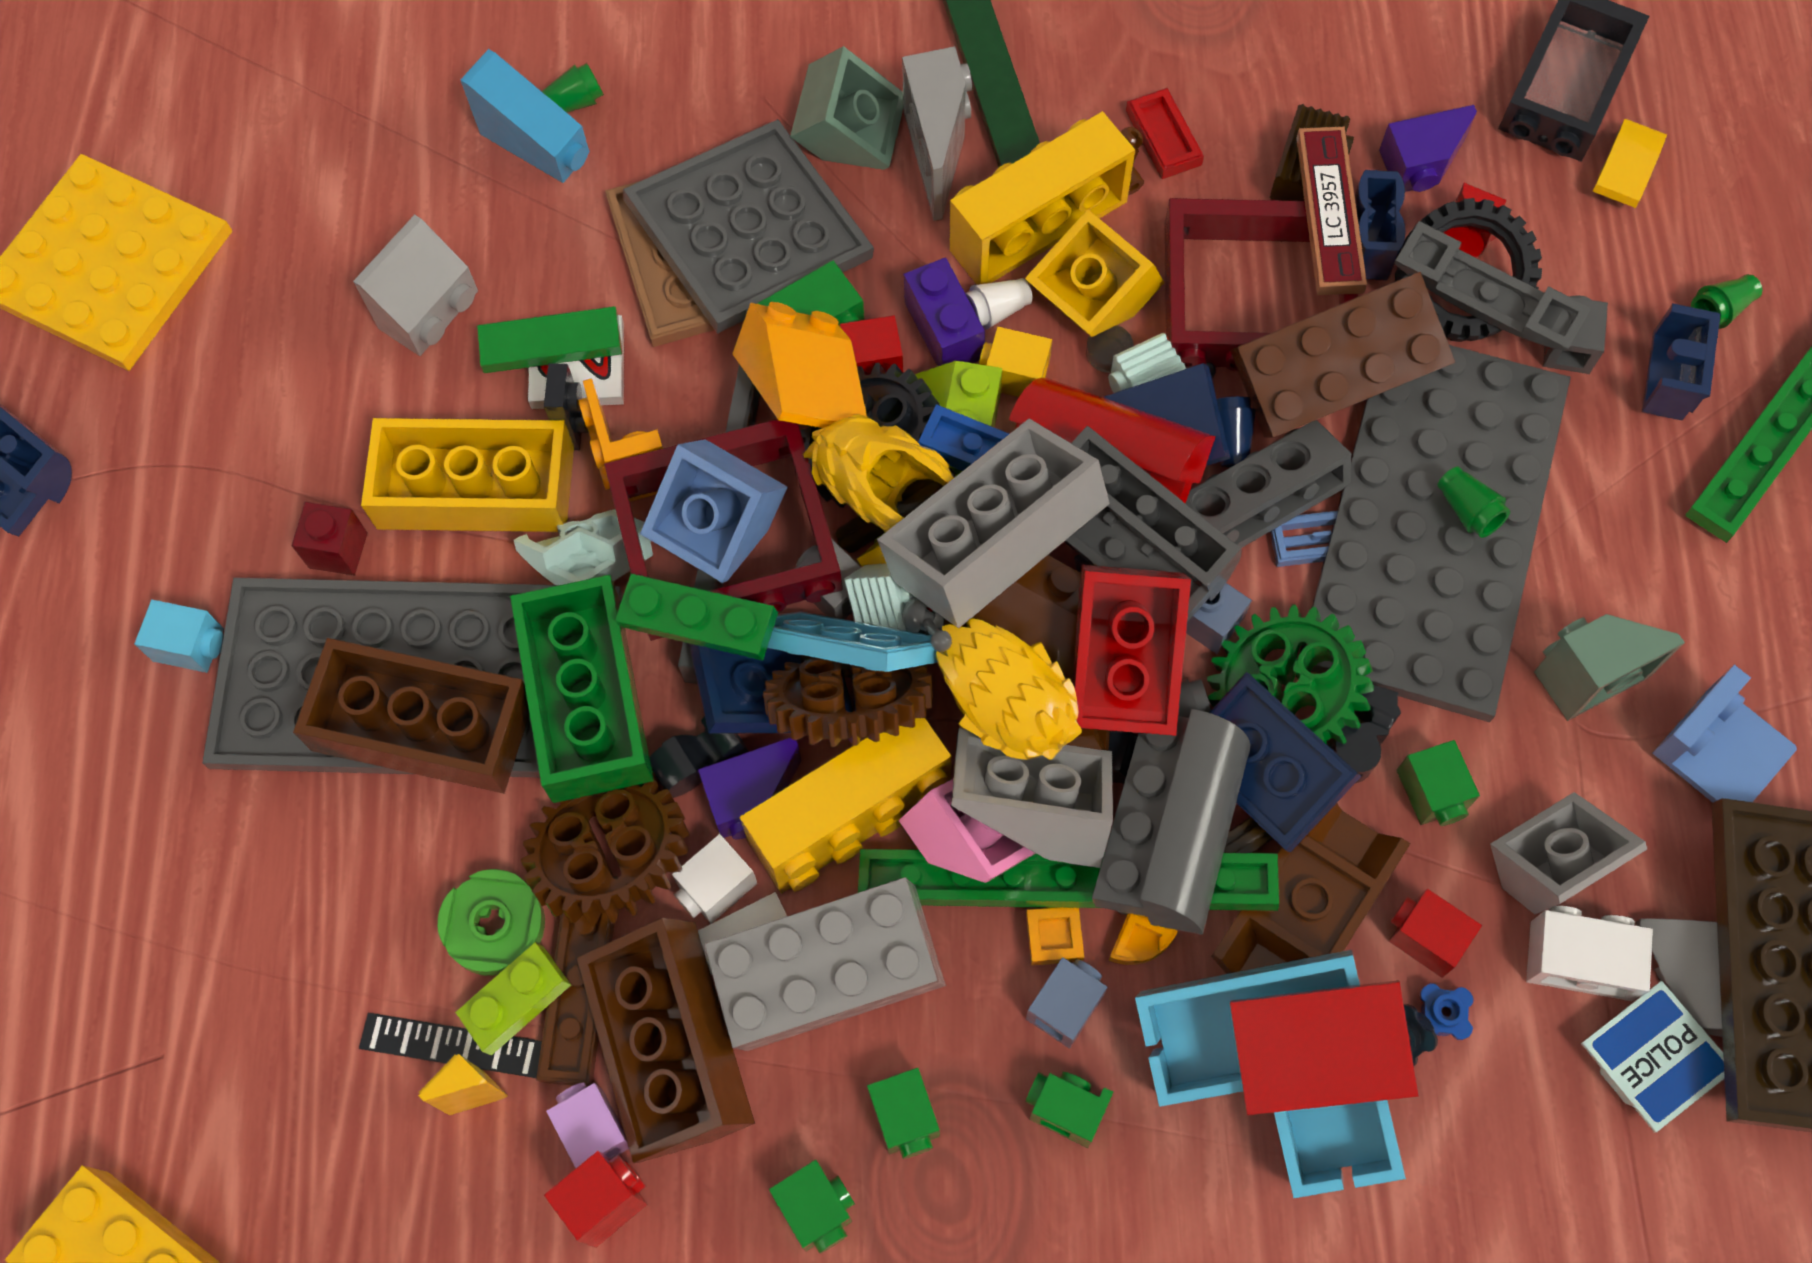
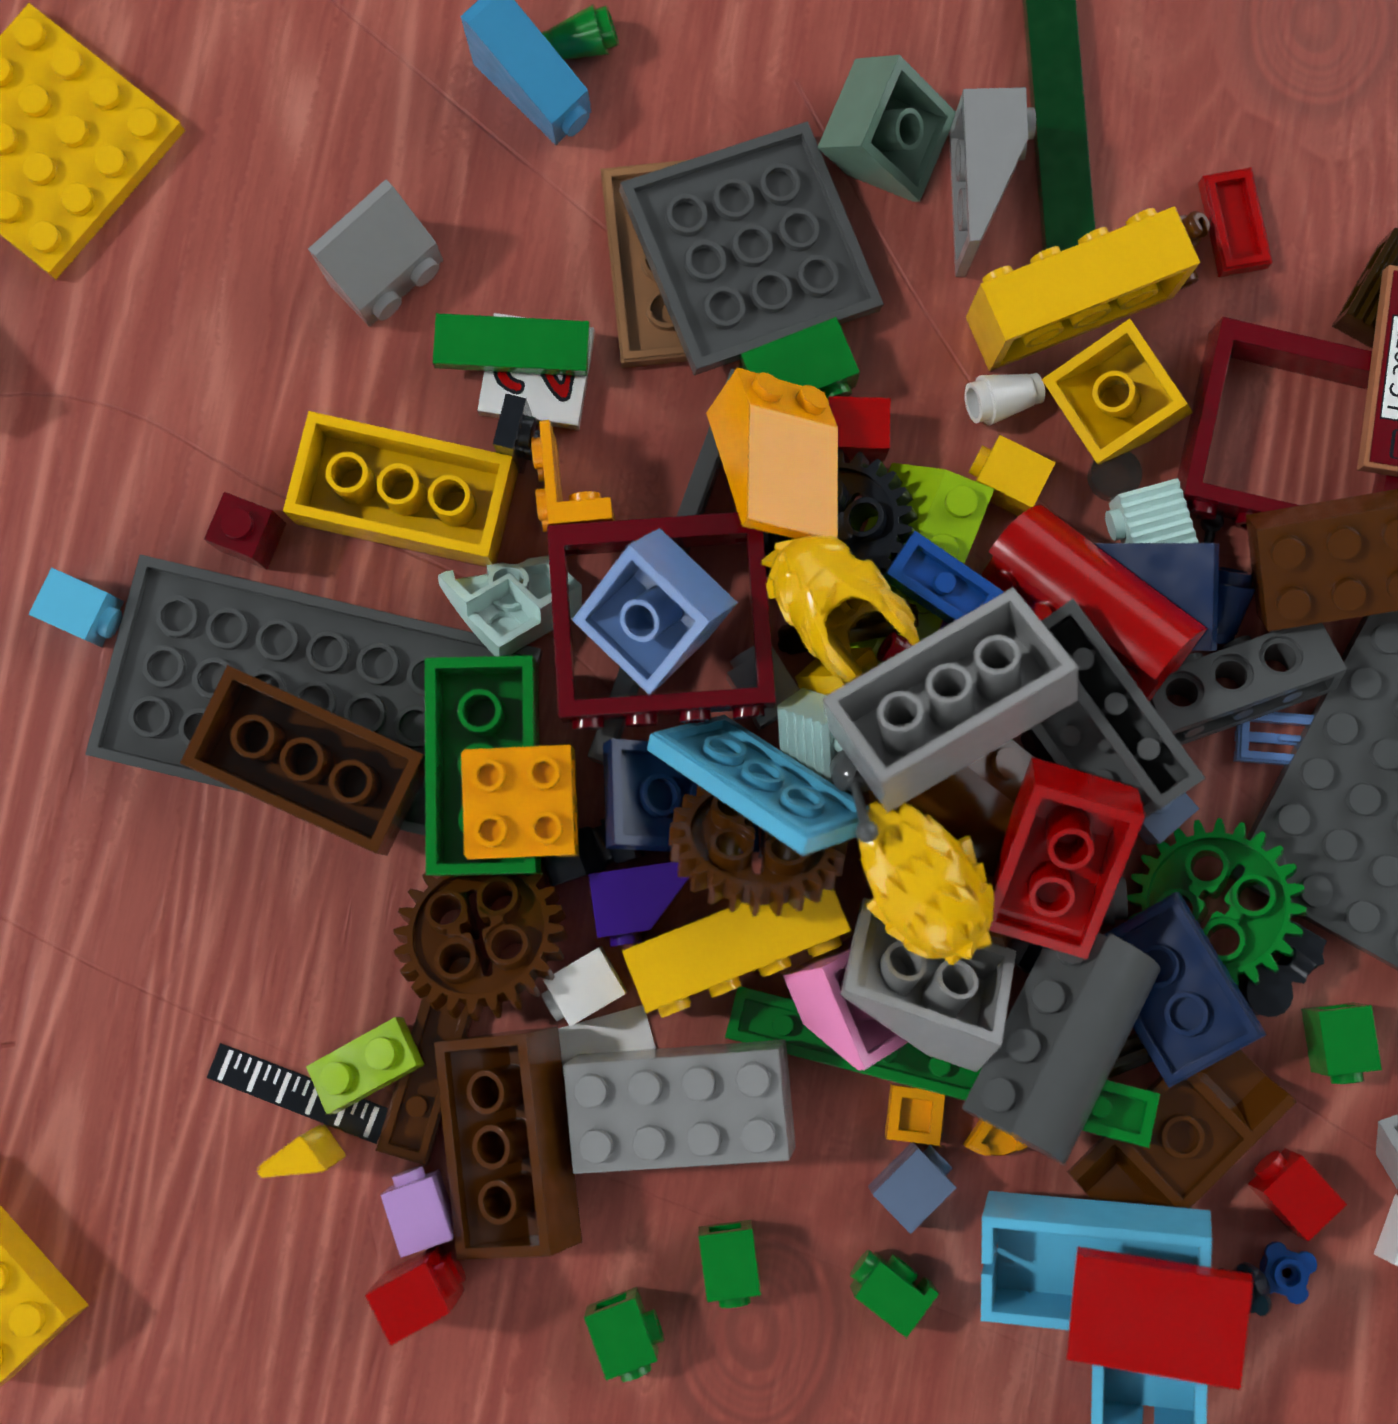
camera: 10 degrees right, 15 degrees up
bright green plate [438,869,545,976] -> none
green plate [615,574,778,661] -> none
dark purple brick [904,257,985,367] -> none
none -> light orange bracket [461,745,579,860]

